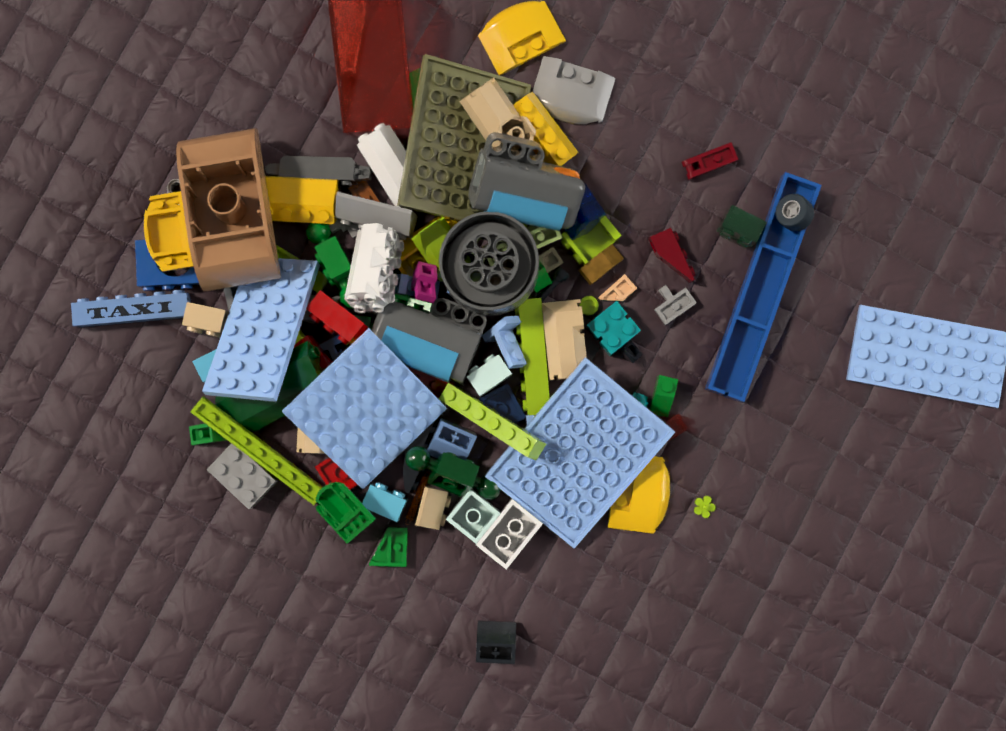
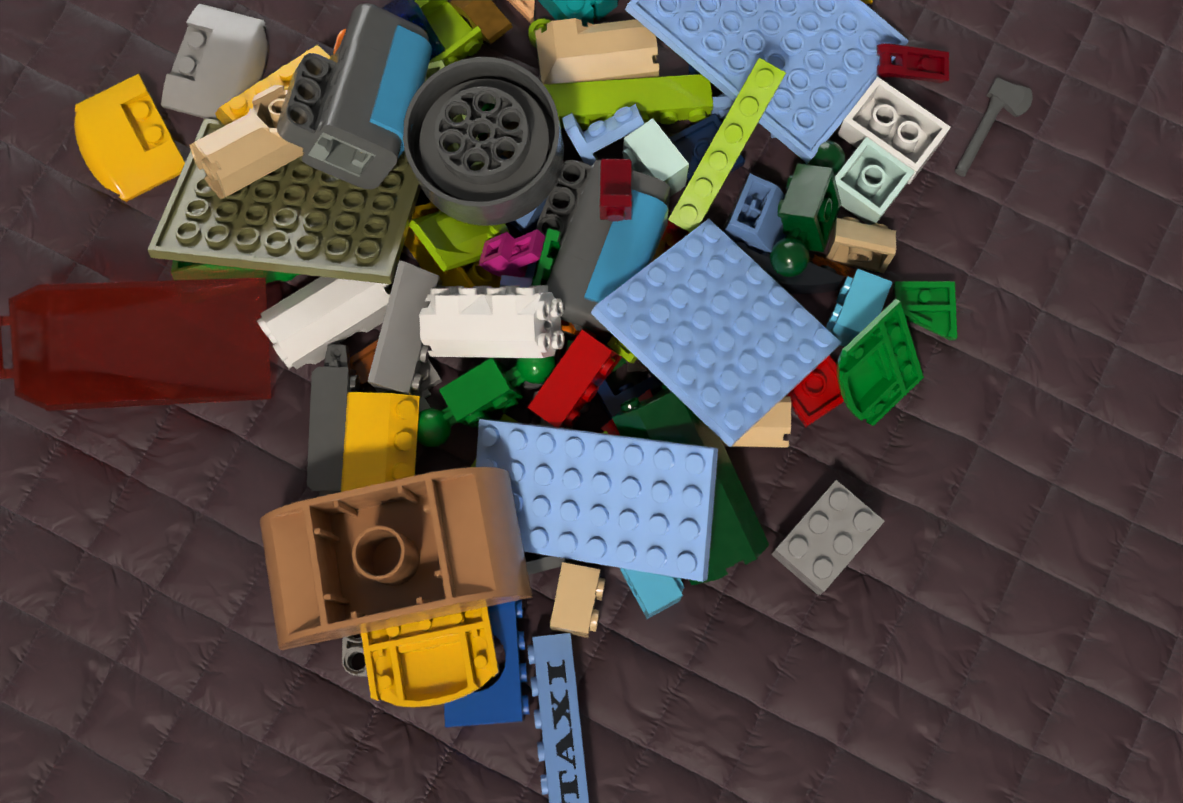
camera: 85 degrees left, 10 degrees down
green slope [189,424,228,445] -> none
lime tile [191,396,323,505] -> none
black slope [476,620,516,664] -> none
none -> dark red bracket [600,159,632,221]
none -> dark red plate [877,44,949,83]
none -> dark grey piece [955,77,1032,177]

